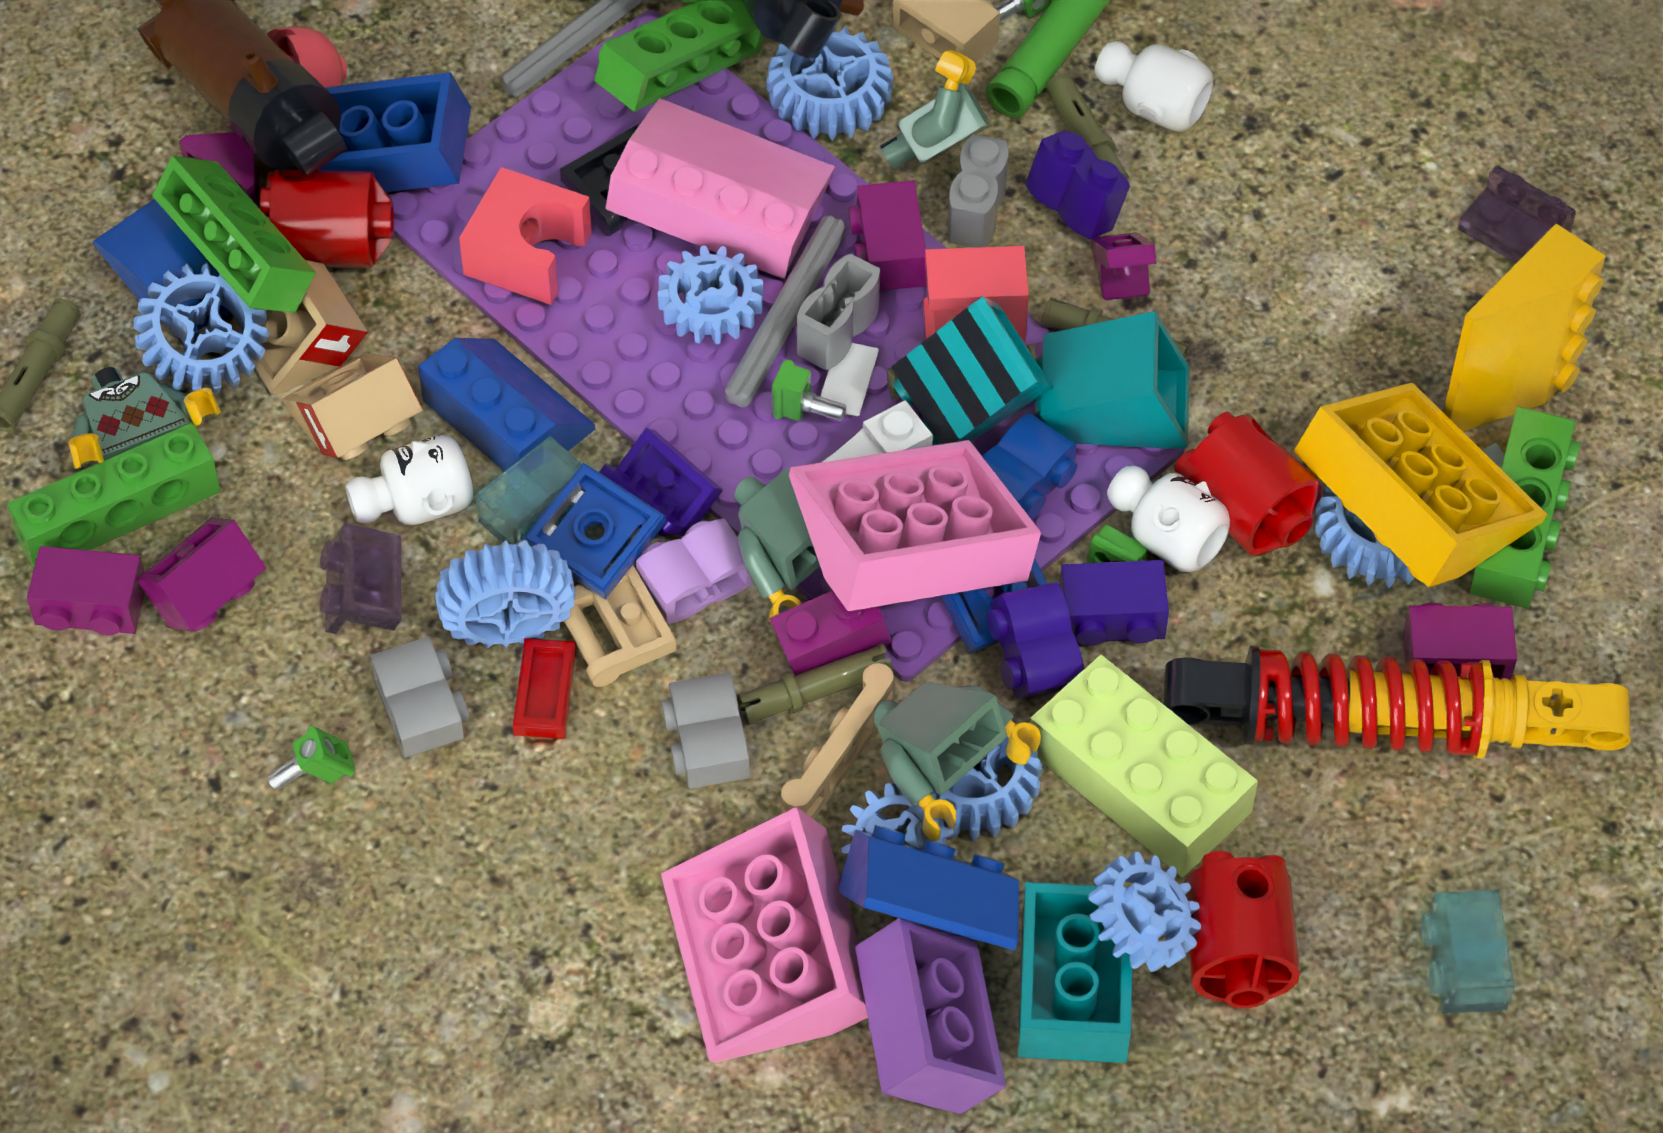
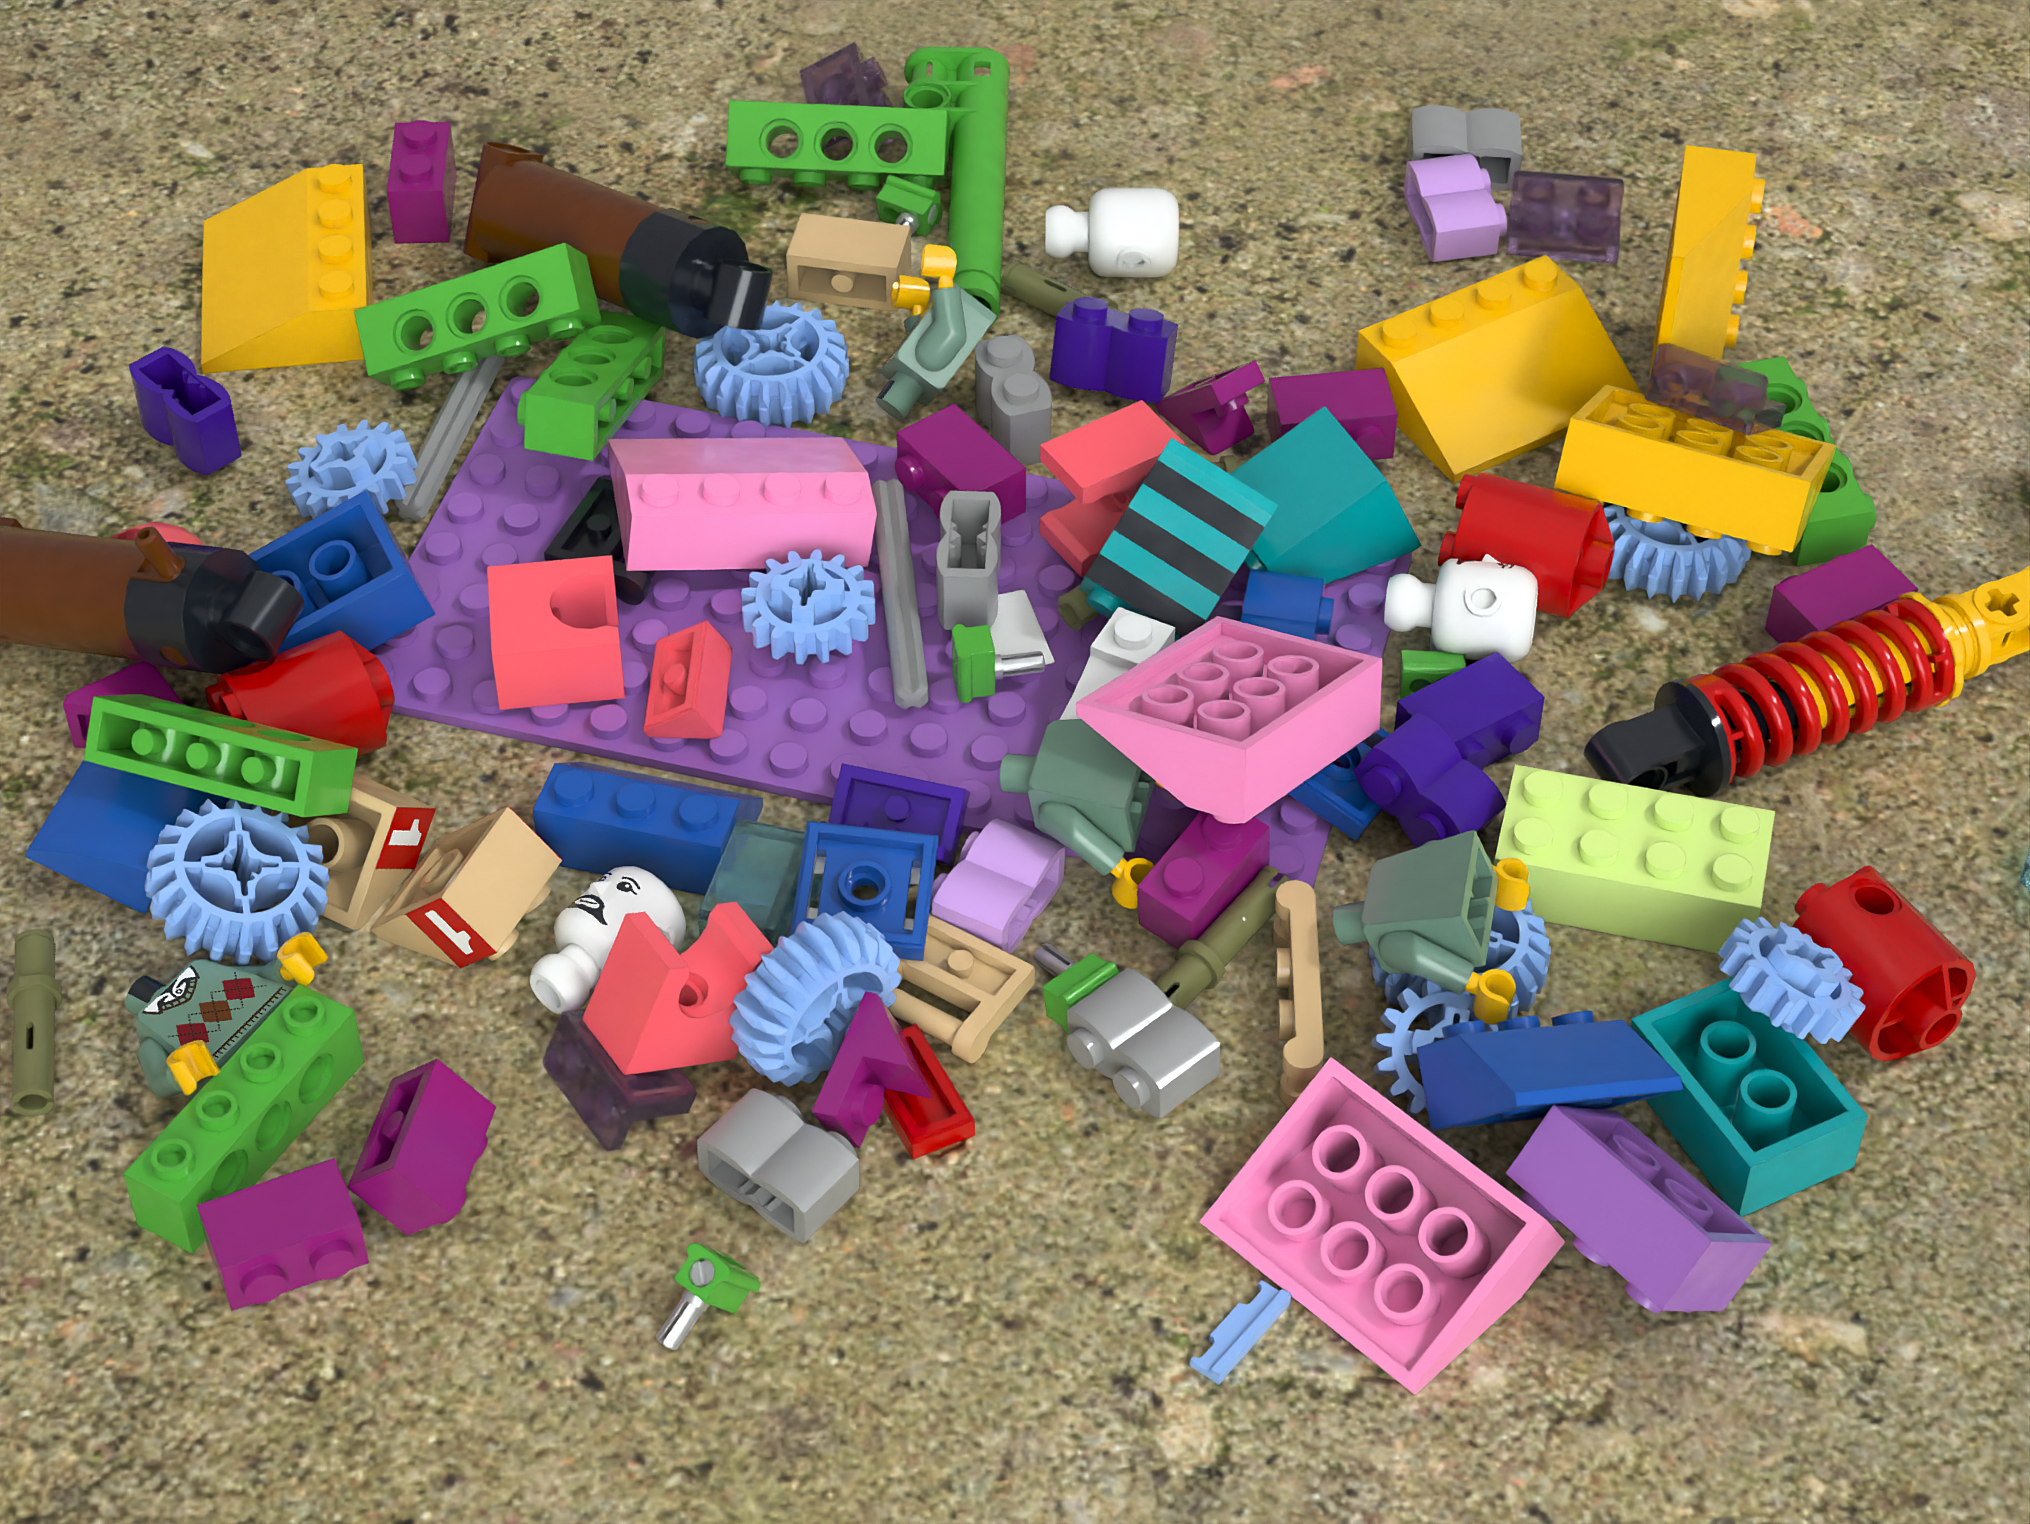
camera: 30 degrees left, 10 degrees down
none -> light blue gear [285,420,418,519]
none -> coral piece [582,902,775,1076]
none -> coral slope [643,620,732,739]
none -> magenta slope [812,991,932,1149]
none -> bright green piece [1034,943,1119,1035]
none -> light blue piece [1190,1280,1291,1385]
none -> magenta brick [1266,368,1398,460]
none -> yellow slope [1355,255,1642,484]
none -> lavender brick [1404,154,1507,262]
none -> light grey brick [1408,105,1522,191]
none -> bracket [1645,343,1787,435]

